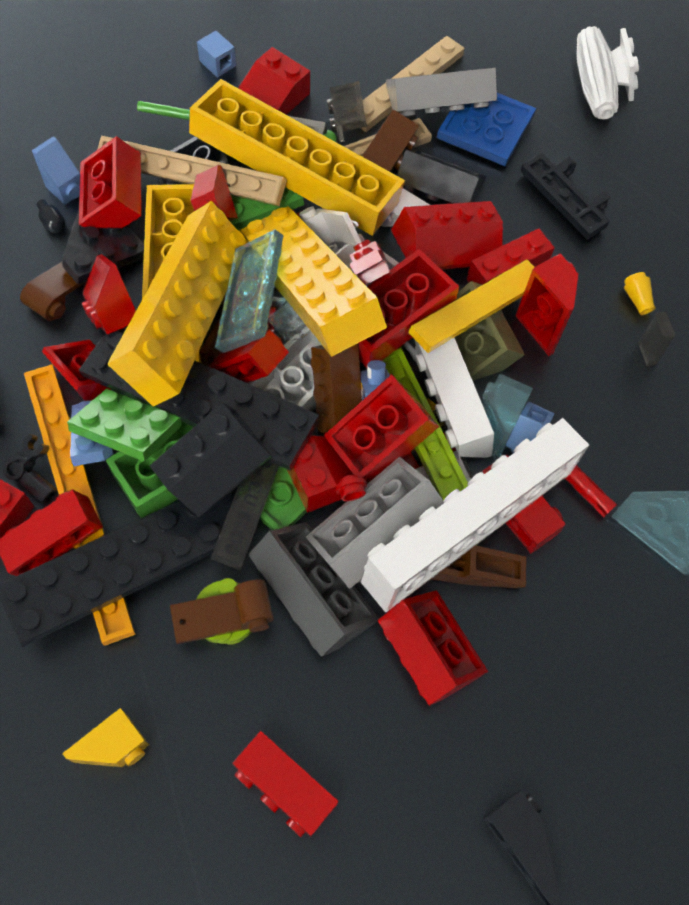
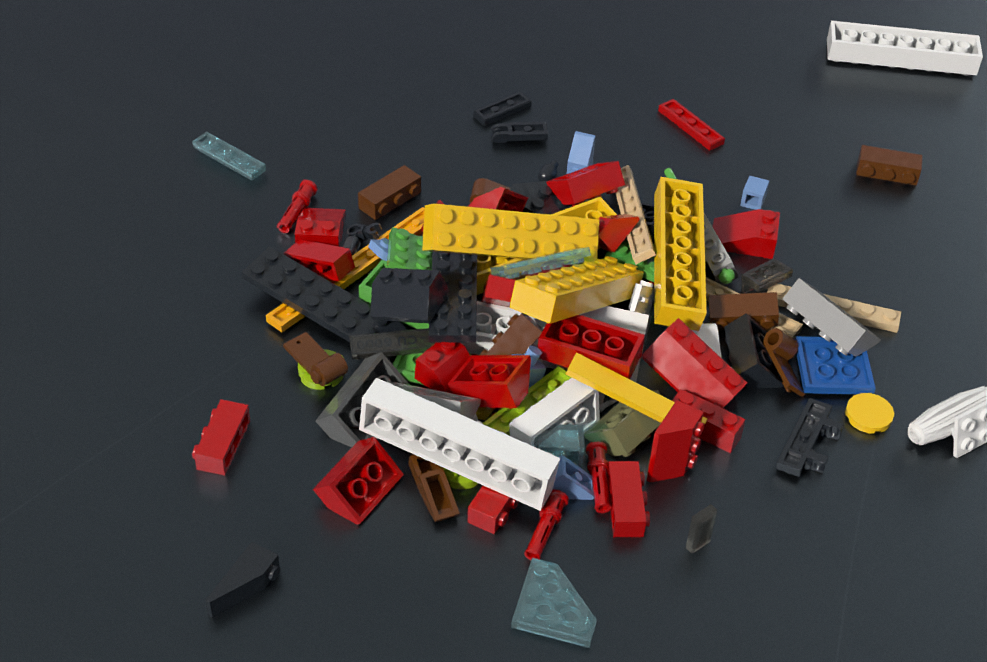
camera: 65 degrees right, 20 degrees down
yellow slope [62,708,149,767] -> none
red plate [335,475,367,501] -> none
slope [350,239,391,285] -> none
yellow cone [624,272,656,315] -> none
none -> red pin [585,441,611,513]
none -> red brick [607,461,650,537]
none -> red tile [658,99,725,151]
none -> reddish brown door [764,328,805,397]
none -> yellow tile [845,393,894,433]

